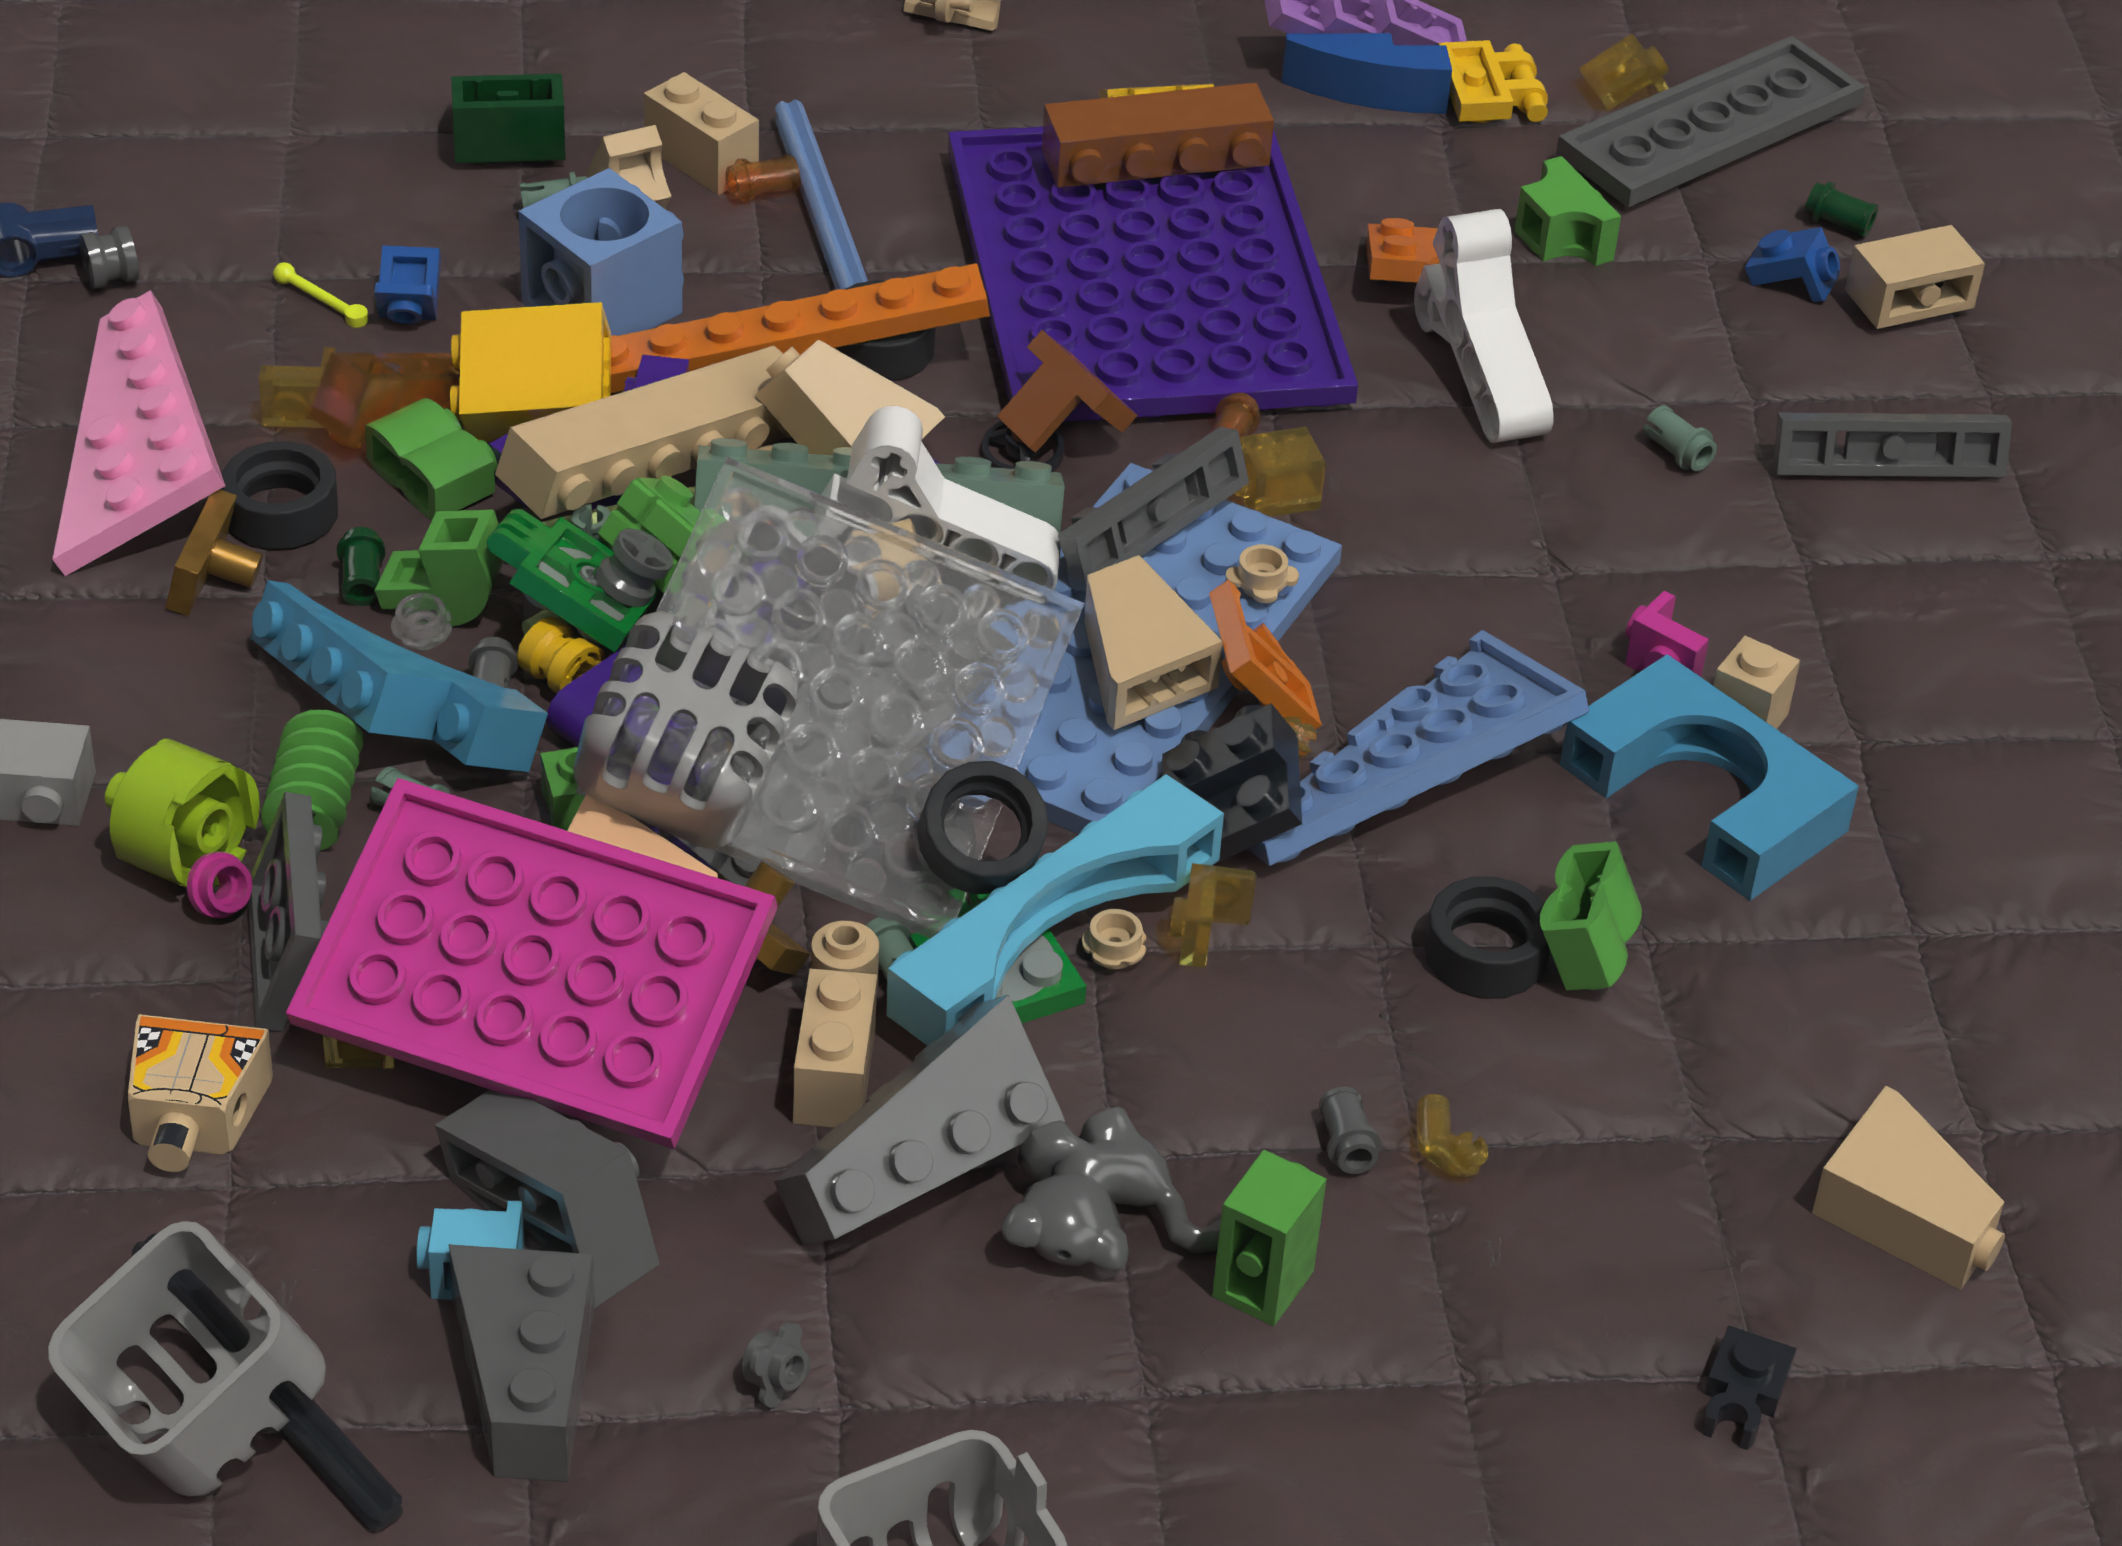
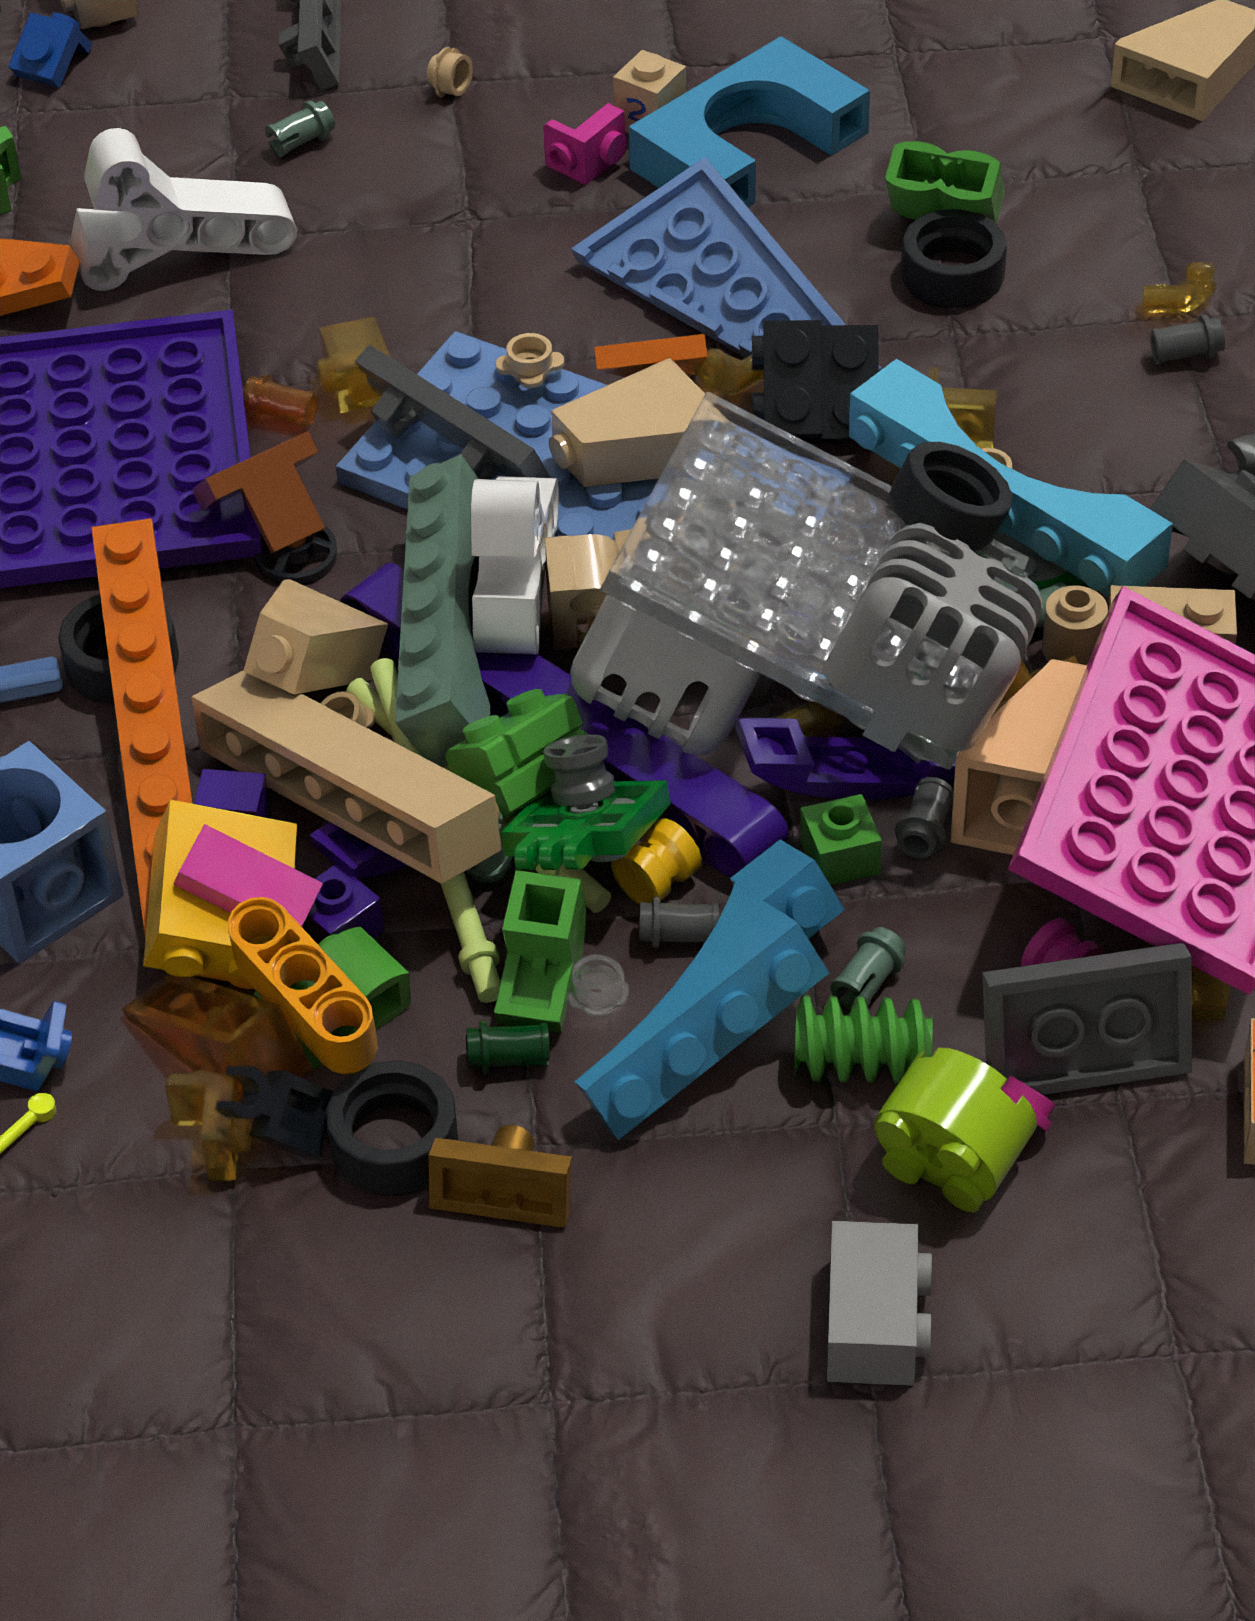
camera: 85 degrees left, 5 degrees up
bright pink wing [53,290,225,576] -> none
none -> dark pink tile [173,824,323,927]
none -> black plate [215,1066,333,1158]
none -> light orange beam [227,897,378,1074]
none -> tan plate [427,47,473,98]

